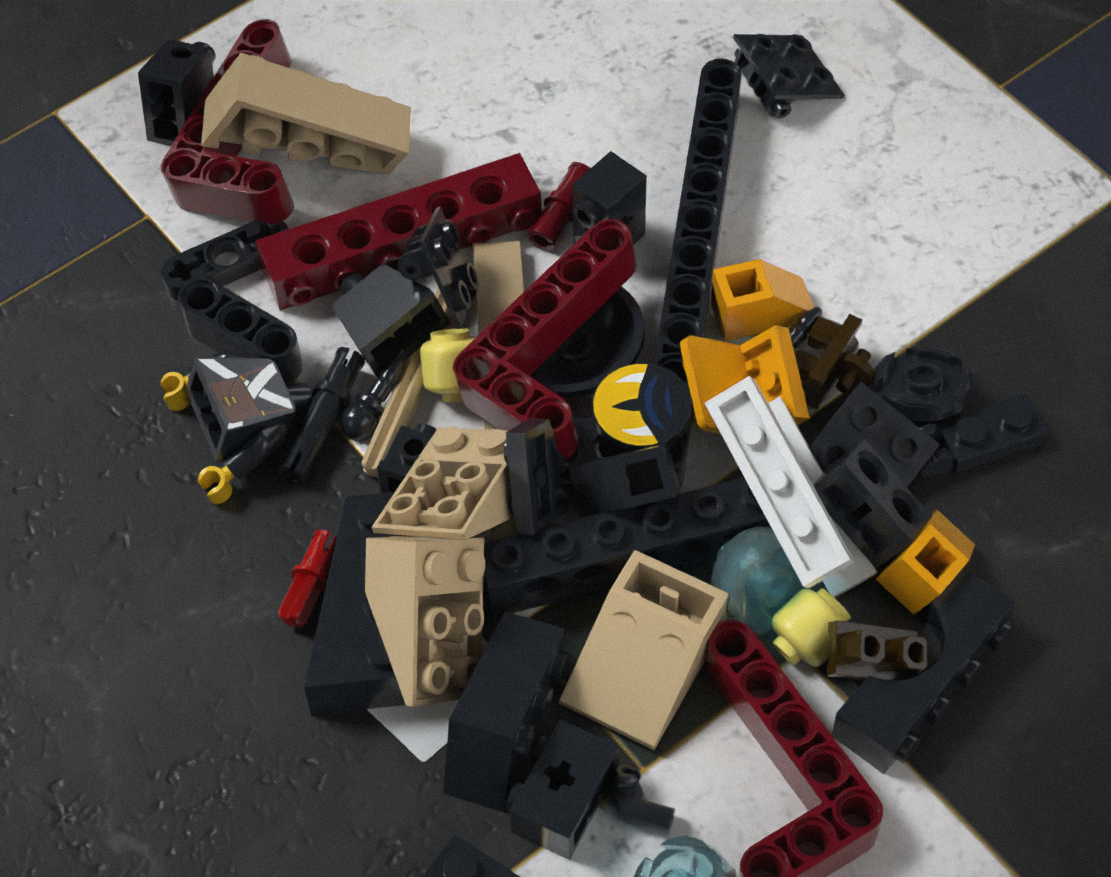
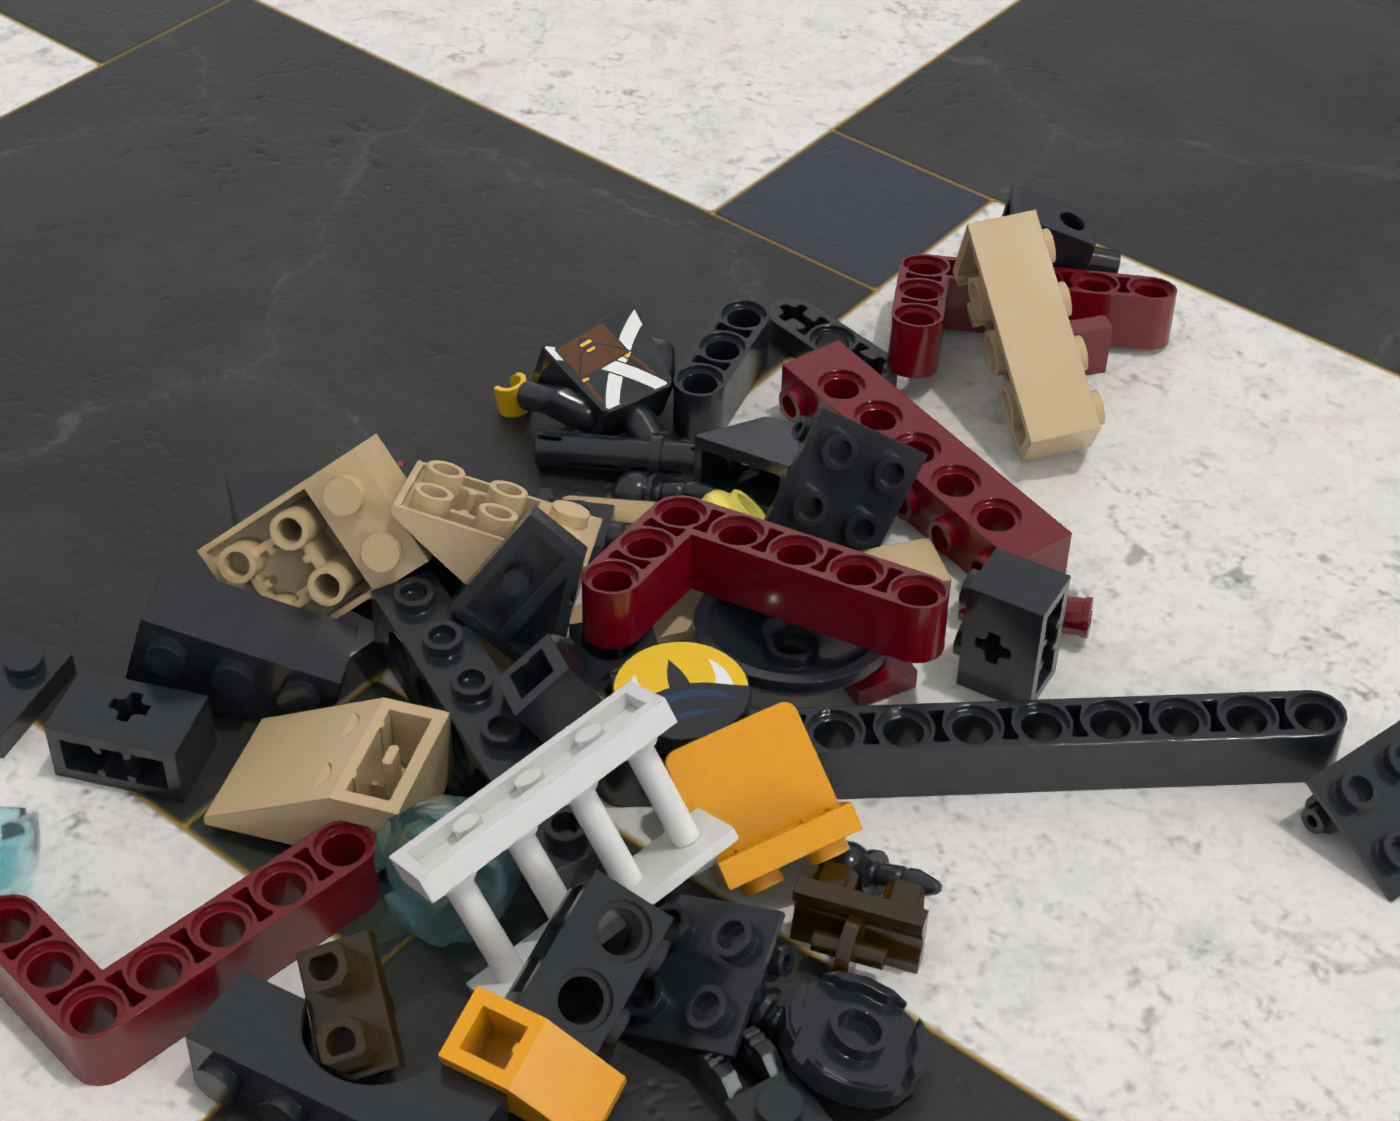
camera: 75 degrees right, 15 degrees down
black arm [607,764,676,835] -> none
light orange slope [711,259,814,341] -> none
light yellow head [772,588,851,667] -> none

